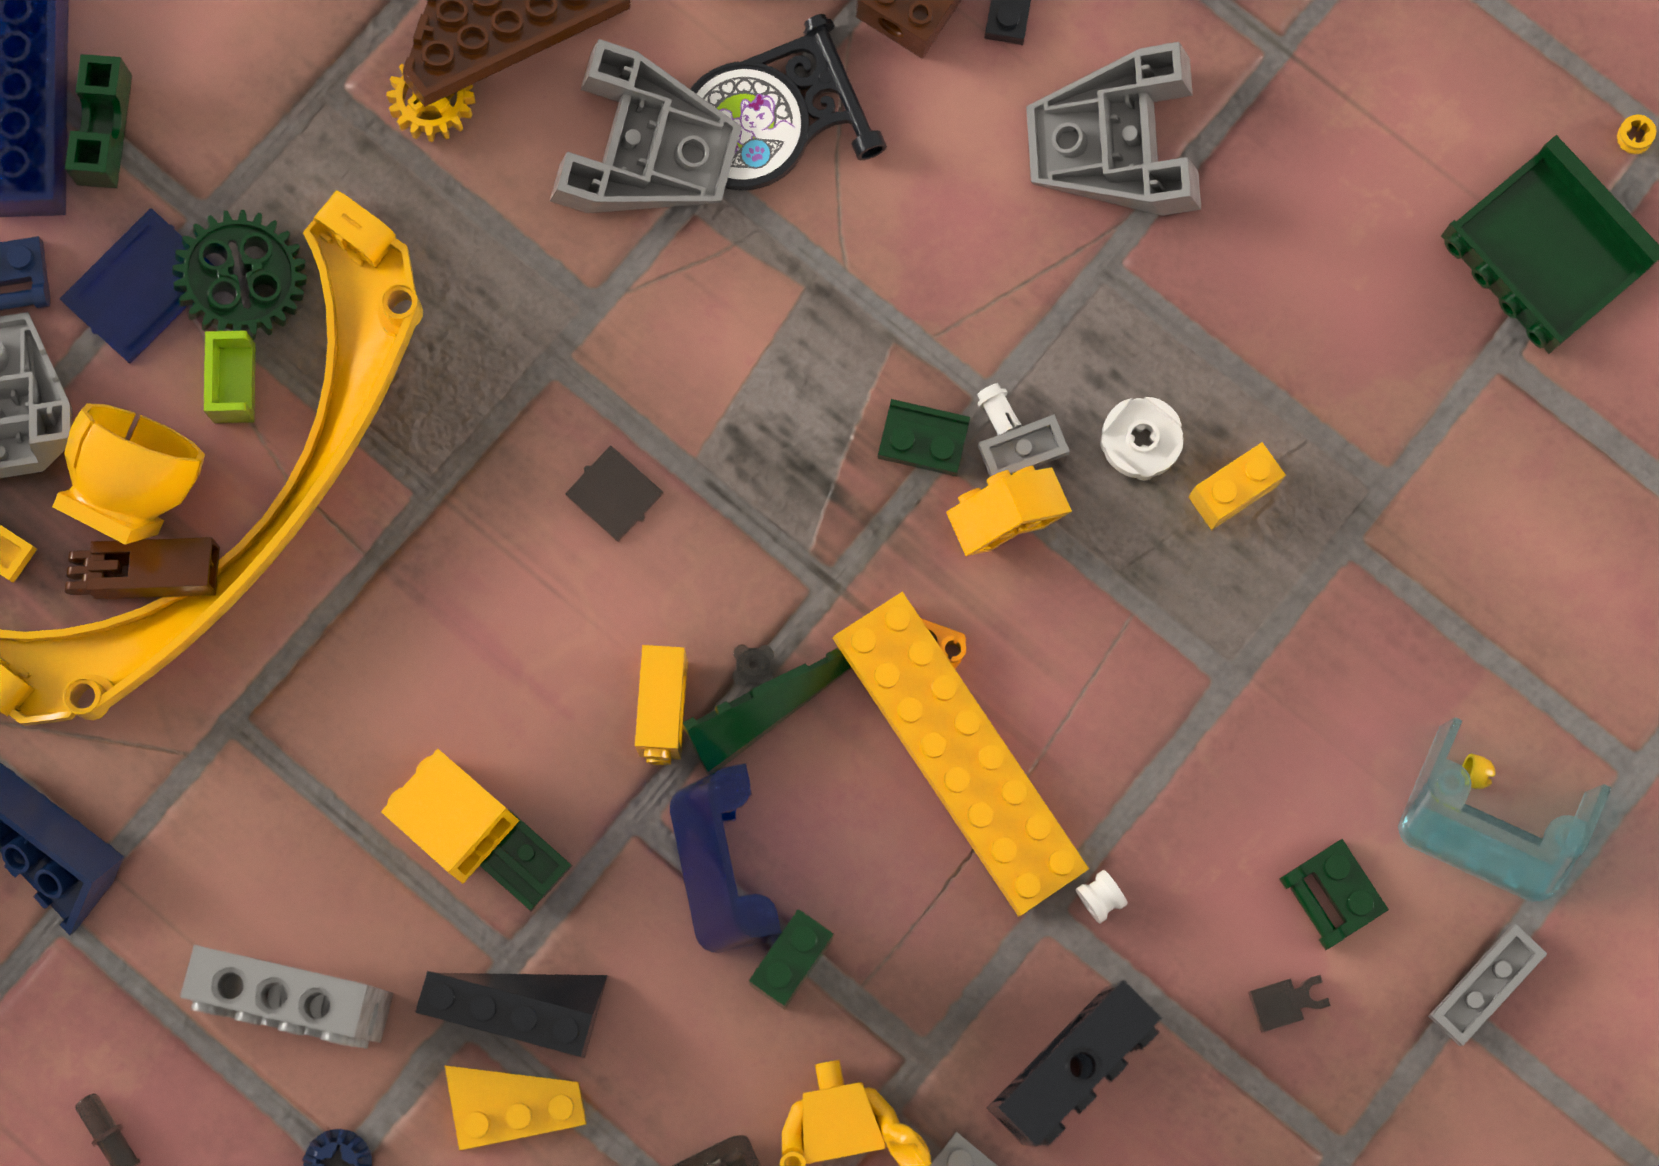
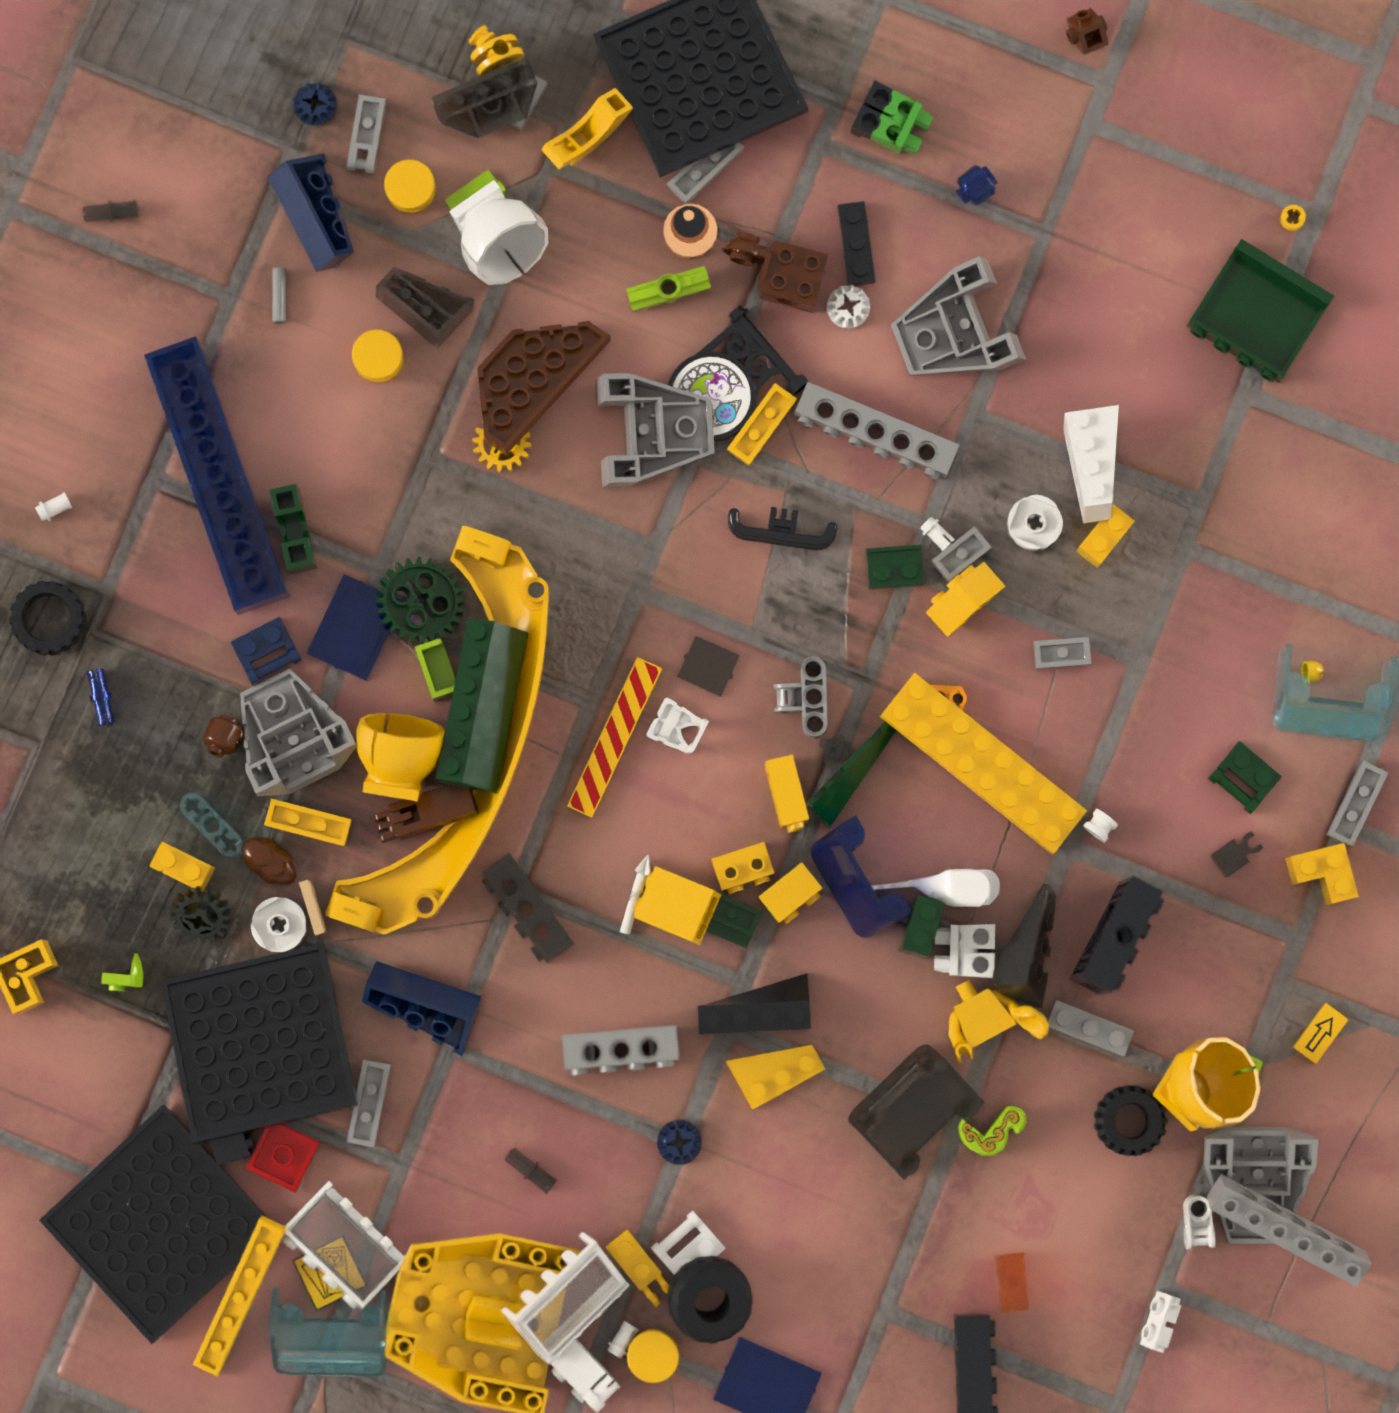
camera: 15 degrees left, 5 degrees up
none -> dark green slope [436,618,528,794]
none -> clear smoke brick [482,853,575,963]
none -> tile [567,657,662,818]
none -> white piece [620,855,651,935]
none -> white piece [646,697,709,754]
none -> yellow brick [711,842,774,895]
none -> yellow plate [727,383,797,466]
none -> black piece [728,507,838,550]
none -> yellow brick [758,862,822,924]
none -> light grey piece [773,656,827,739]
none -> light grey brick [794,382,959,480]
none -> white gear [827,285,870,328]
none -> white animal [866,869,1000,907]
none -> white hips [934,924,995,979]
none -> clear smoke wedge [993,884,1056,1008]
none -> light grey plate [1033,637,1091,670]
none -> white wedge [1063,405,1119,523]
none -> yellow brick [1285,843,1359,905]

